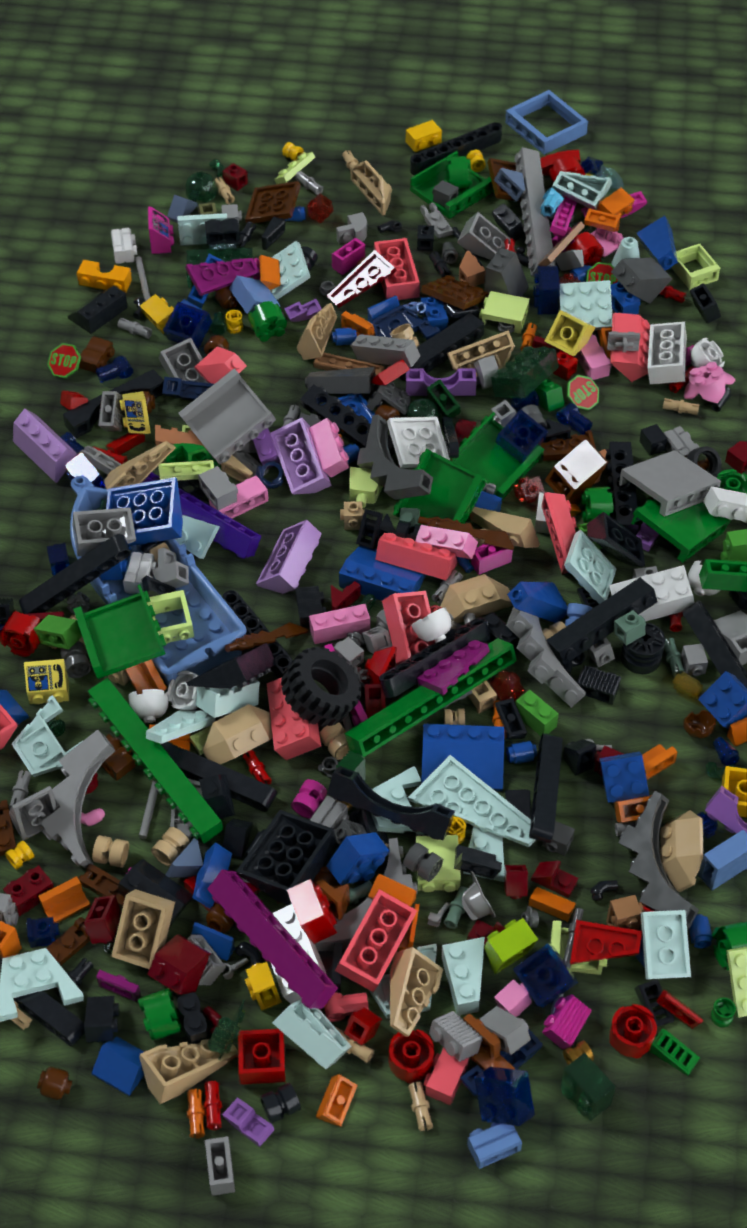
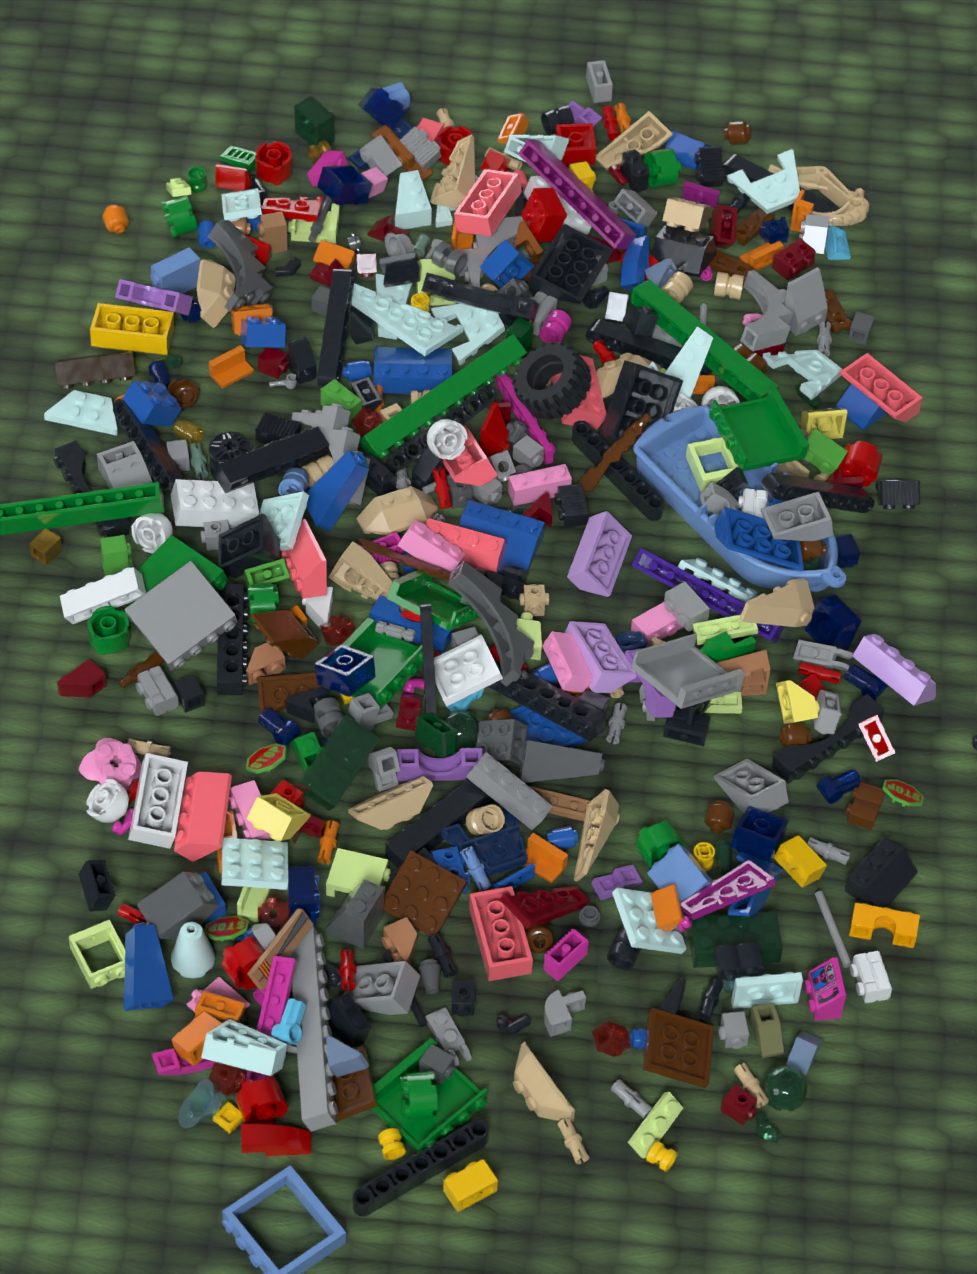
camera: 175 degrees right, 0 degrees up
black arm [133,297,146,320] -> none
dark red slope [147,934,211,994] -> none
dark blue slope [162,377,214,400] -> none
coral slope [194,346,247,384] -> none
clear green hinge [207,999,246,1060] -> none
orange slope [368,874,417,907] -> none
red slope [371,359,410,385] -> none
magenta wing [417,640,490,695] -> none
lime slope [484,918,538,975] -> none
clear blue piece [581,156,603,175] -> none
light grey hips [607,331,640,353] -> none
sand green brick [614,610,646,646] -> none
black tyre [687,446,722,477] -> none

